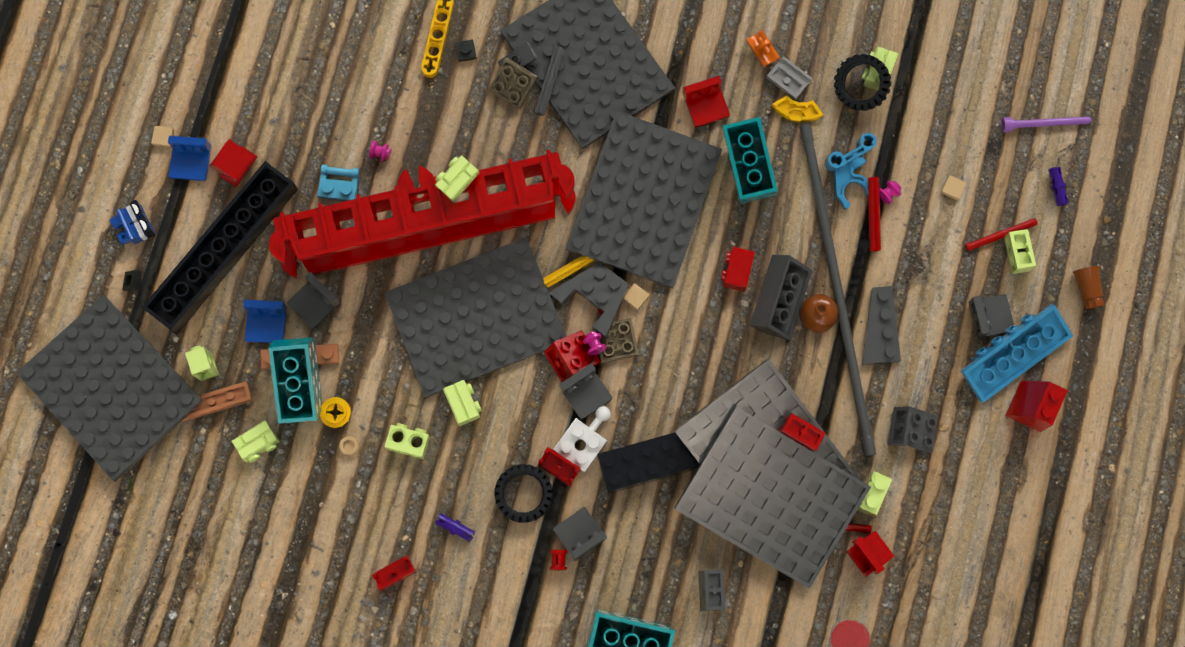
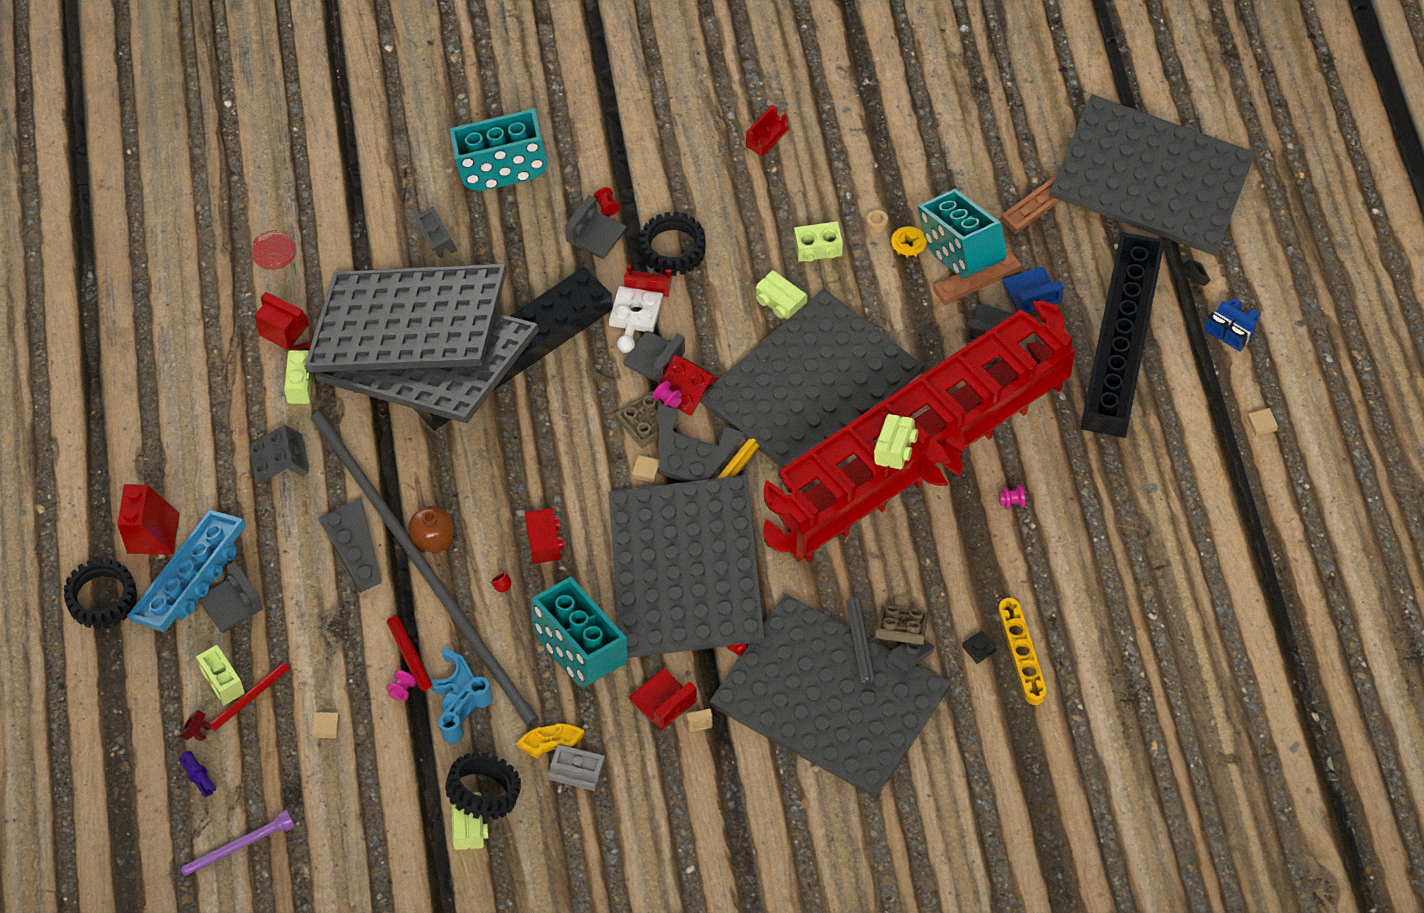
camera: 155 degrees right, 20 degrees down
blue bracket [168,136,211,181] -> none
yellowish green brick [185,346,219,381] -> none
red plate [209,139,257,188] -> none
yellowish green brick [232,420,280,463] -> none
medium azure plate [317,164,360,201] -> none
dark purple pin [435,513,476,542] -> none
orange hips [746,30,780,68] -> none
dark grey slope [750,254,812,341] -> none
red hinge [777,413,826,451] -> none
dark orange plant [1073,266,1104,310] -> none
none -> black tyre [64,558,137,629]
none -> dark red tile [179,710,212,741]
none -> red hinge [490,572,512,593]
none -> tan tile [686,709,712,732]

